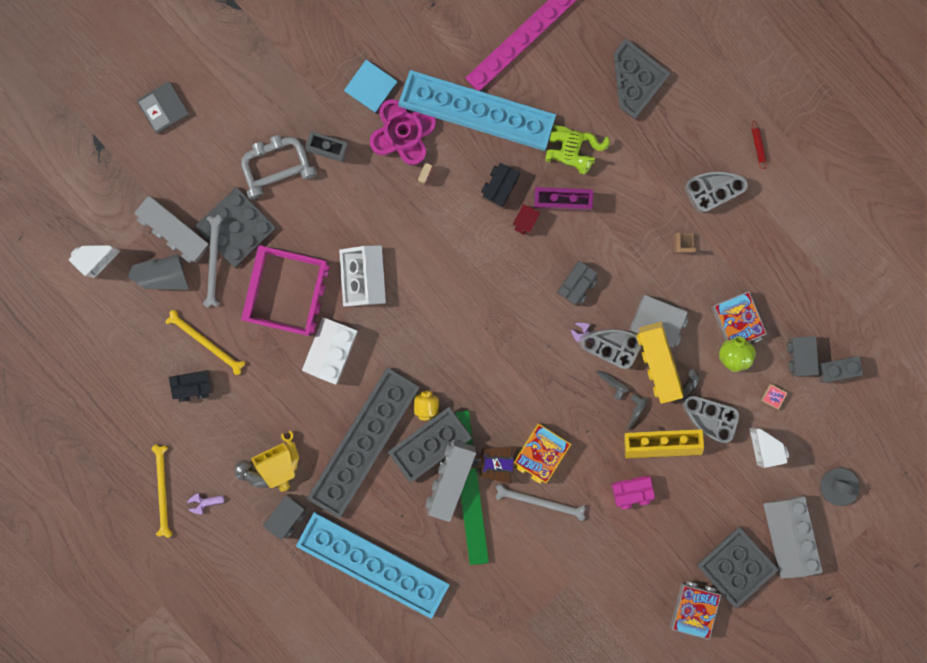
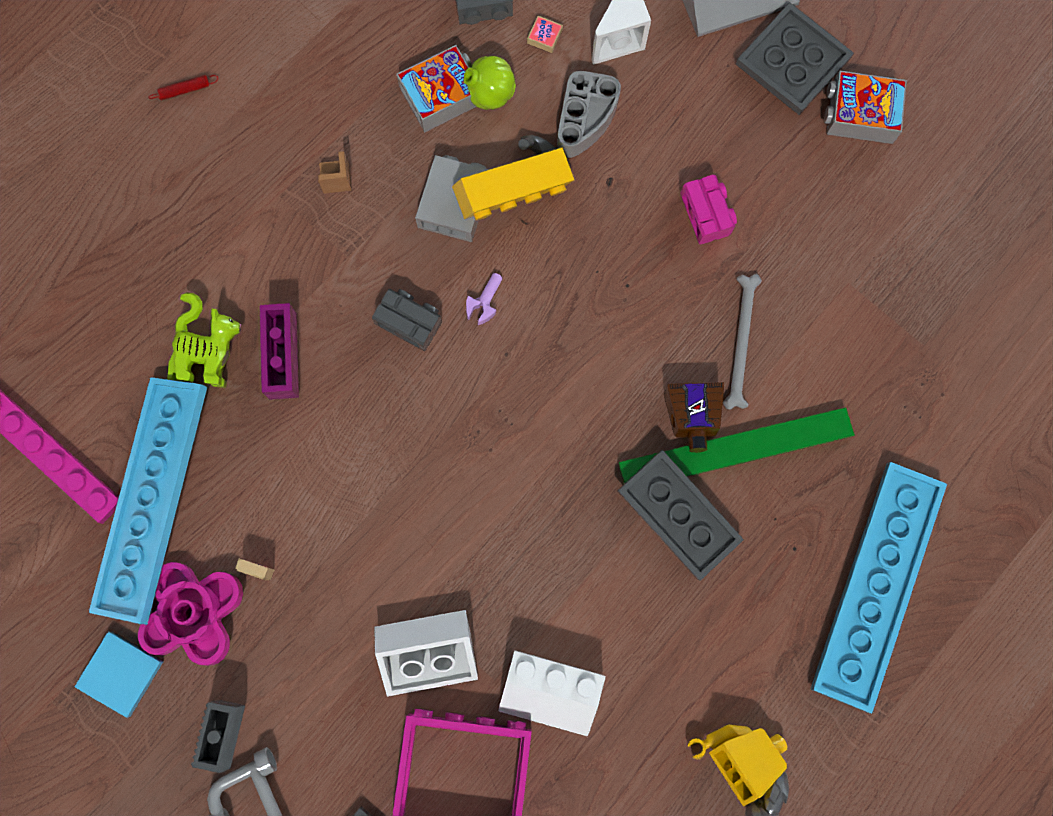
camera: 100 degrees left, 10 degrees down
dark grey brick [263,494,306,540] -> none
dark grey plate [307,367,420,519] -> none
yellow head [414,391,439,420] -> none
light grey brick [425,440,476,522] -> none
black brick [481,163,521,209] -> none
dark red brick [512,204,540,235] -> none
brick [514,423,571,484] -> none
light grey beam [579,329,642,369] -> none
dark grey bar [597,371,629,400] -> none
dark grey plate [613,38,671,120] -> none
yellow brick [624,429,704,458] -> none
dark grey bar [627,393,647,430] -> none
light grey beam [685,172,748,213] -> none

